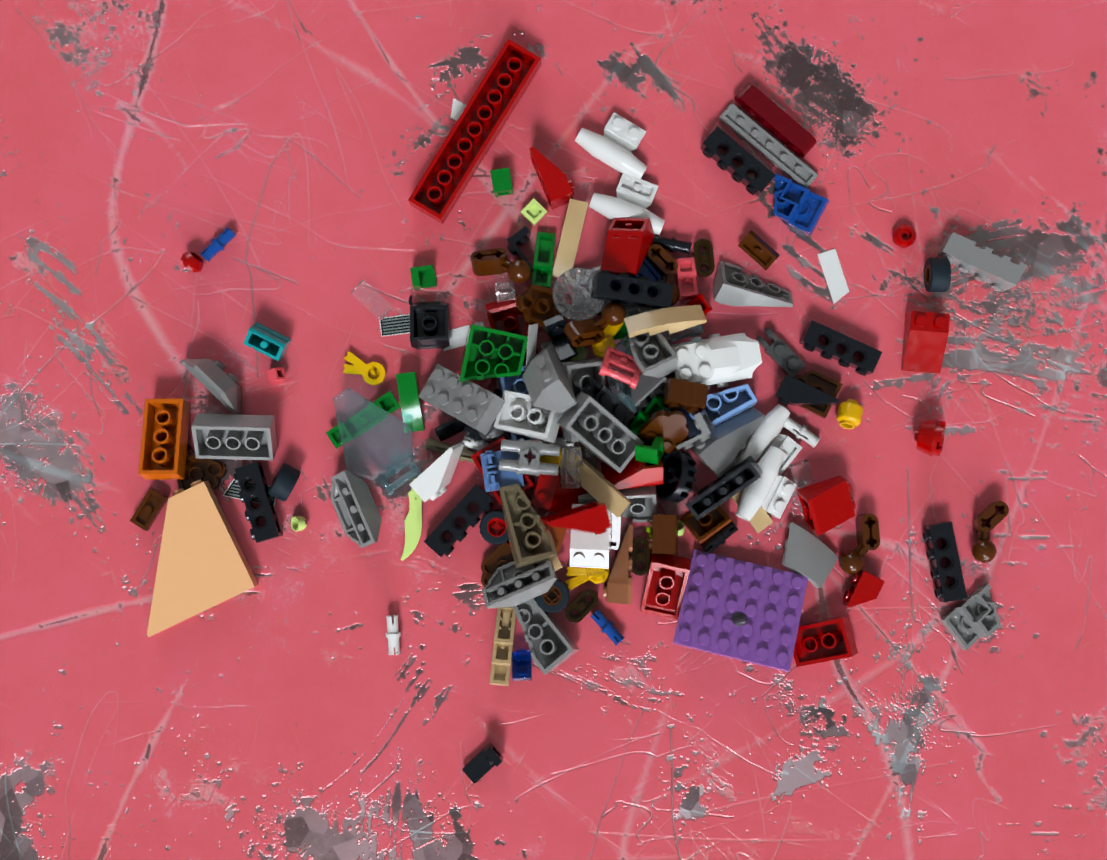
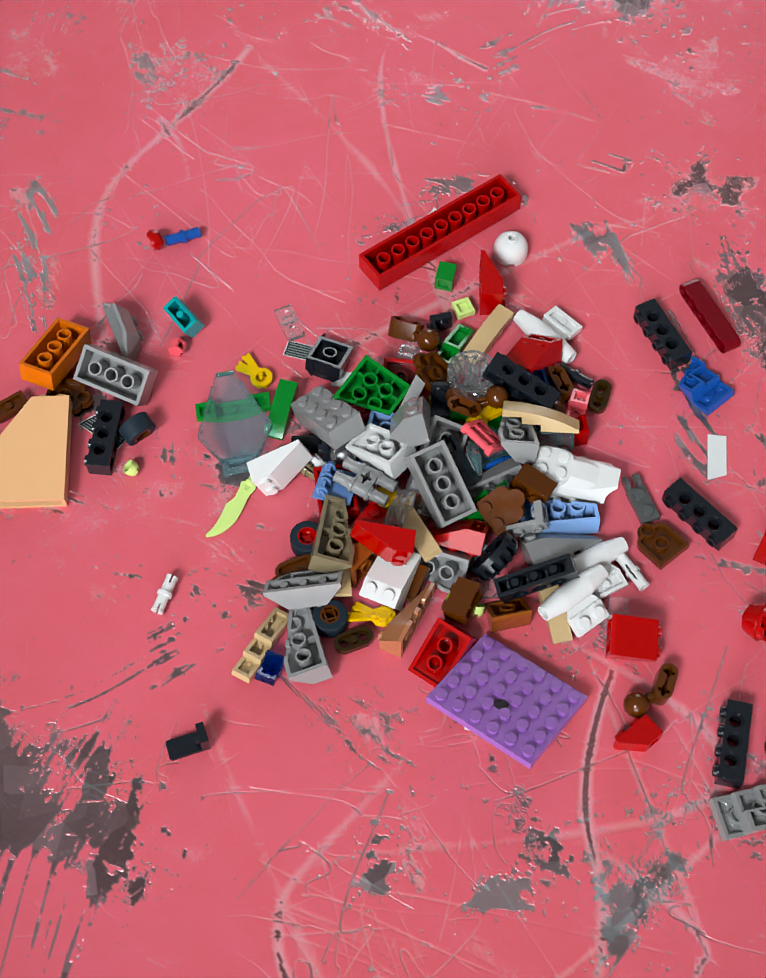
camera: 25 degrees right, 25 degrees down
light grey wedge [331,470,382,548] -> none
green panel [410,265,437,290] -> none
black brick [424,484,494,557] -> none
white plate [575,112,647,179] -> none
blue pin [590,609,625,646] -> none
dark brown plate [630,537,650,576] -> none
green panel [635,436,664,465] -> none
black pin [701,521,738,554] -> none
light grey wedge [712,261,793,307] -> none
light grey tile [719,103,819,188] -> none
reddish brown plate [738,230,780,270] -> none
black slope [775,374,839,406] -> none
light grey slope [782,522,839,588] -> none
red slope [793,615,858,667] -> none
yellow head [836,399,863,429] -> none
none -> white cylinder [493,231,528,266]

